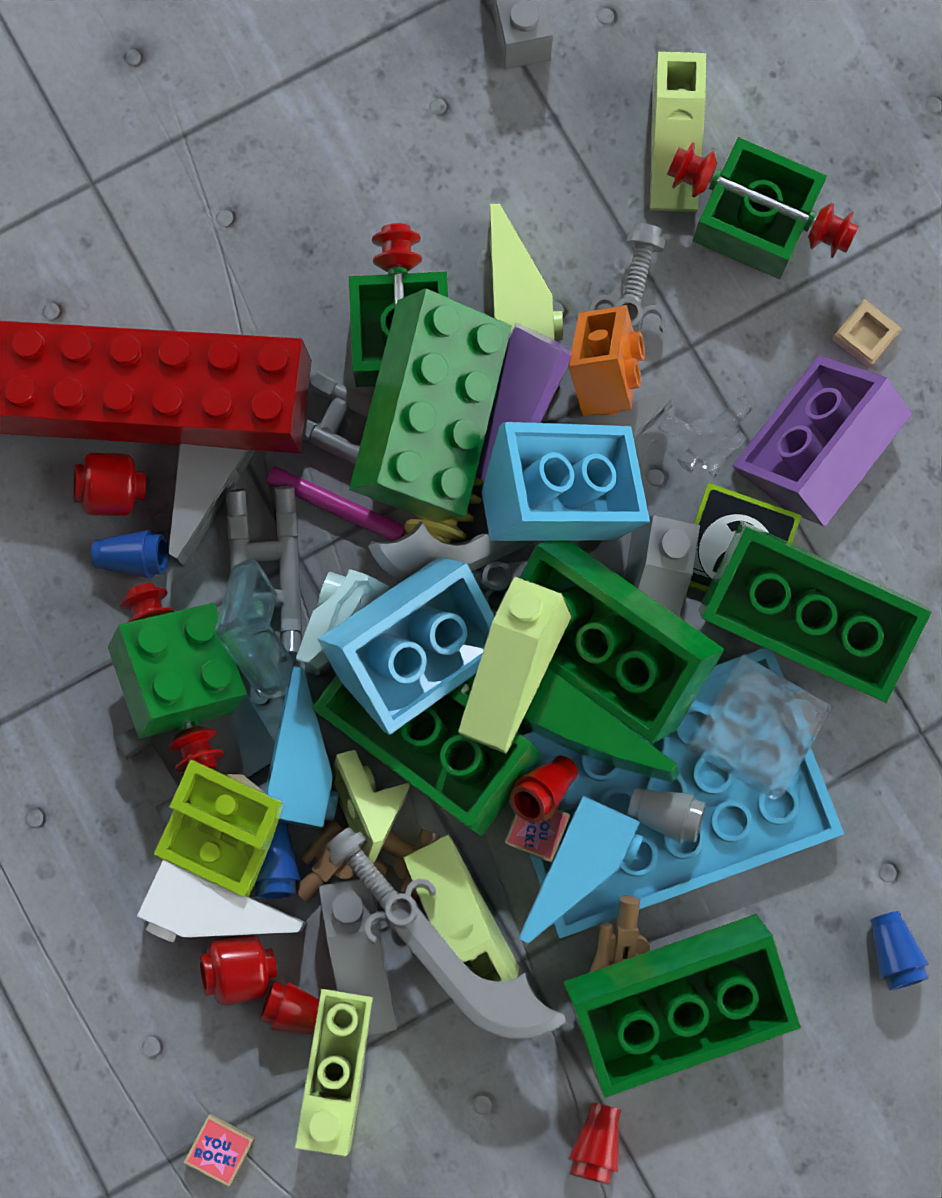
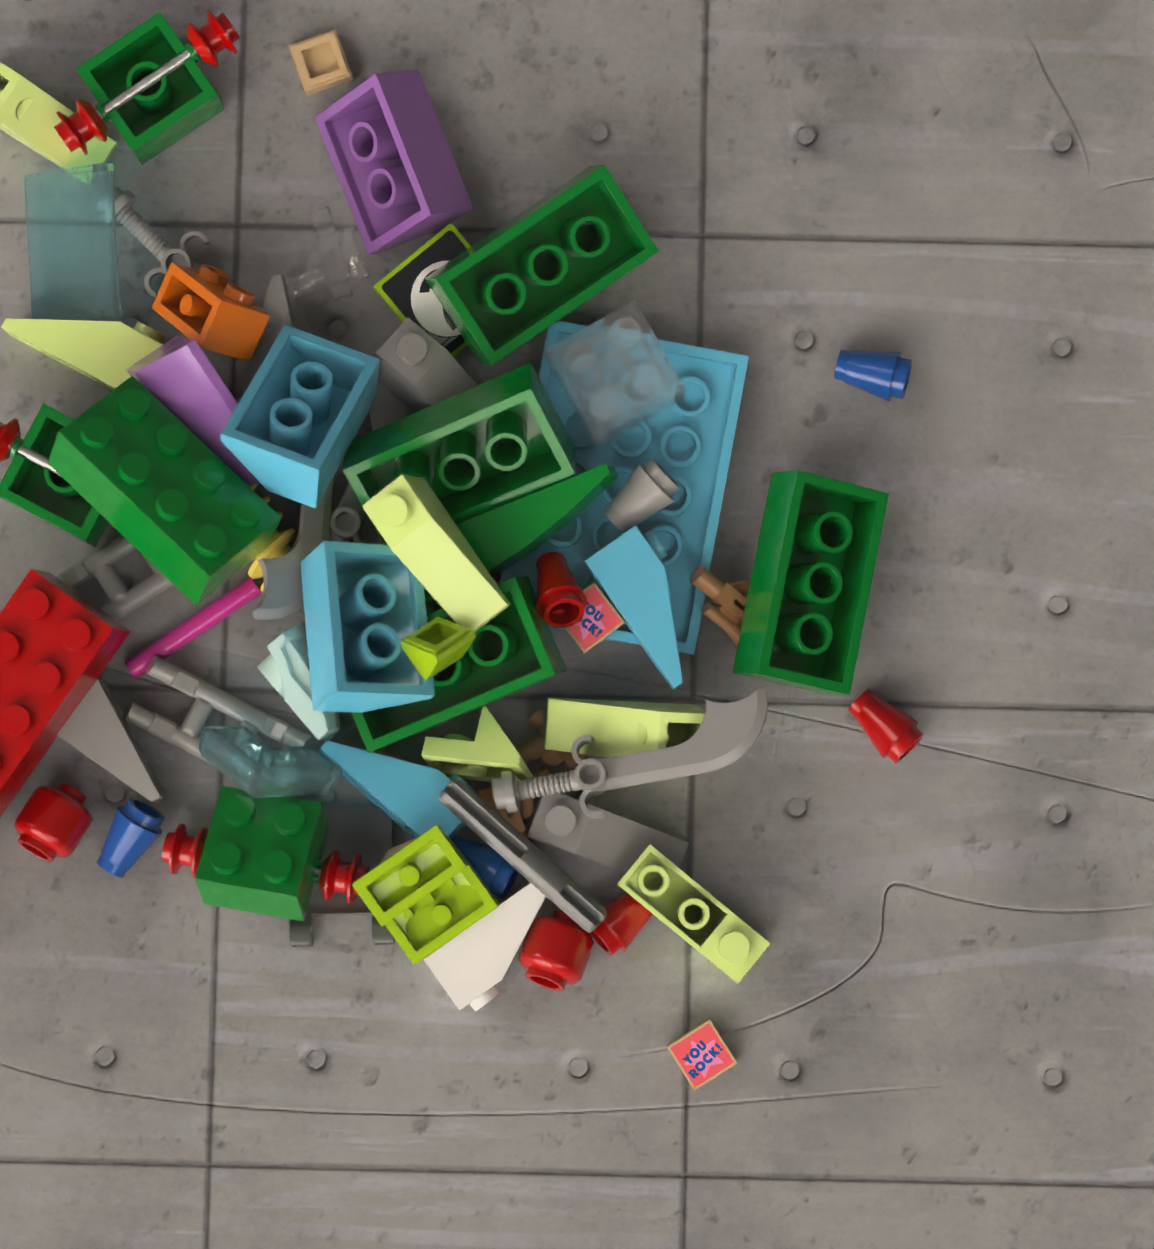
camera: 60 degrees left, 5 degrees up
none -> clear light blue piece [24,163,123,321]
none -> lime slope [401,617,476,681]
none -> dark grey axle [439,778,607,932]

